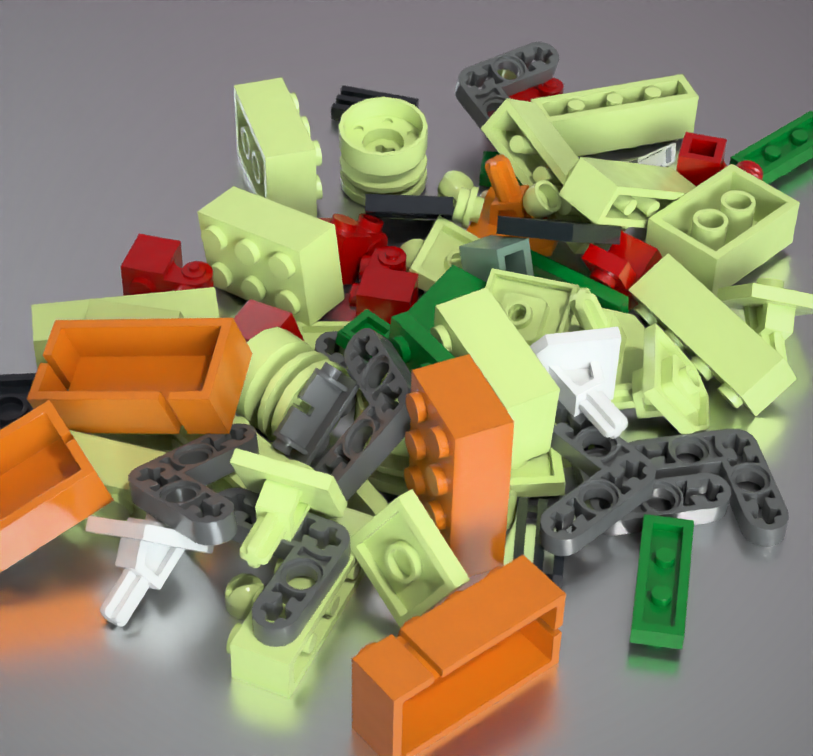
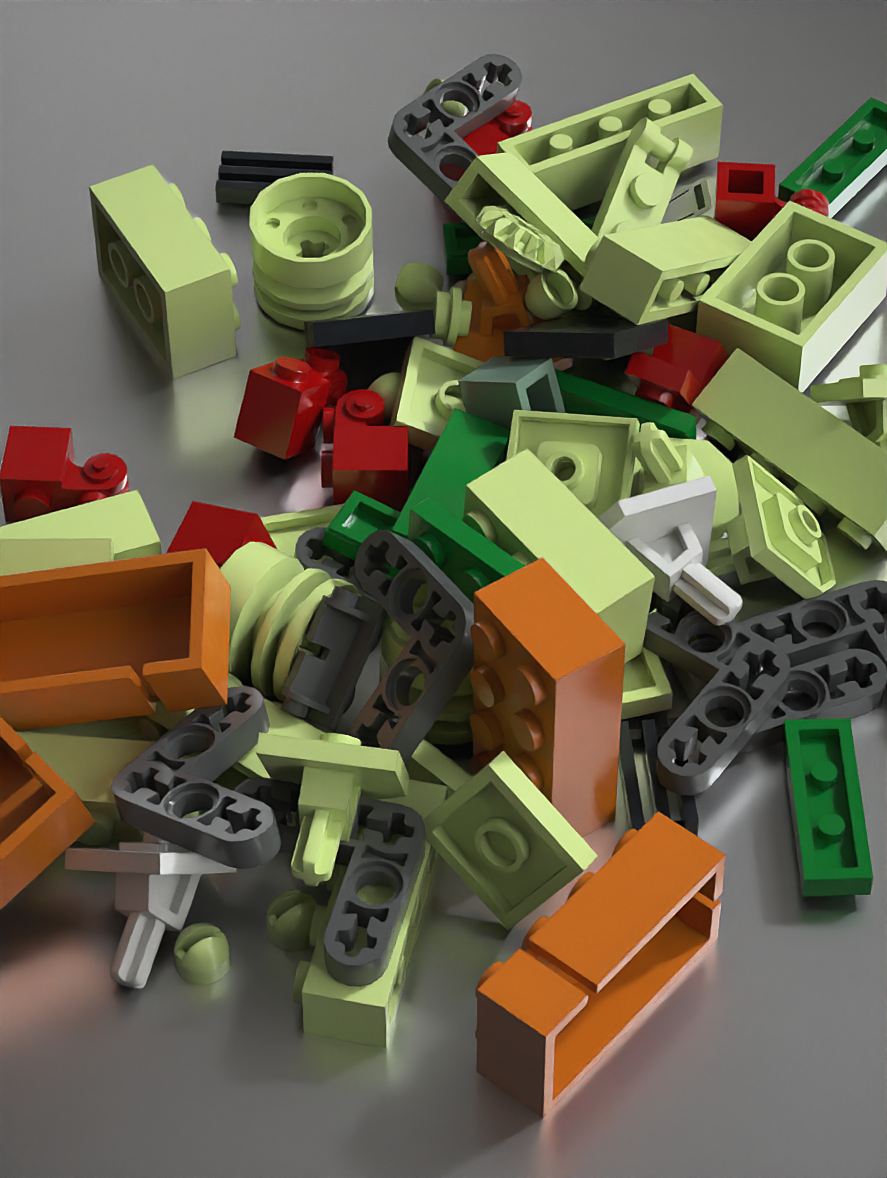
camera: 10 degrees left, 5 degrees up
yellowish green brick [197,186,345,326] -> none
none -> yellowish green hinge [174,922,231,985]
none -> yellowish green gear [475,206,565,273]
none -> yellowish green plate [591,117,693,239]

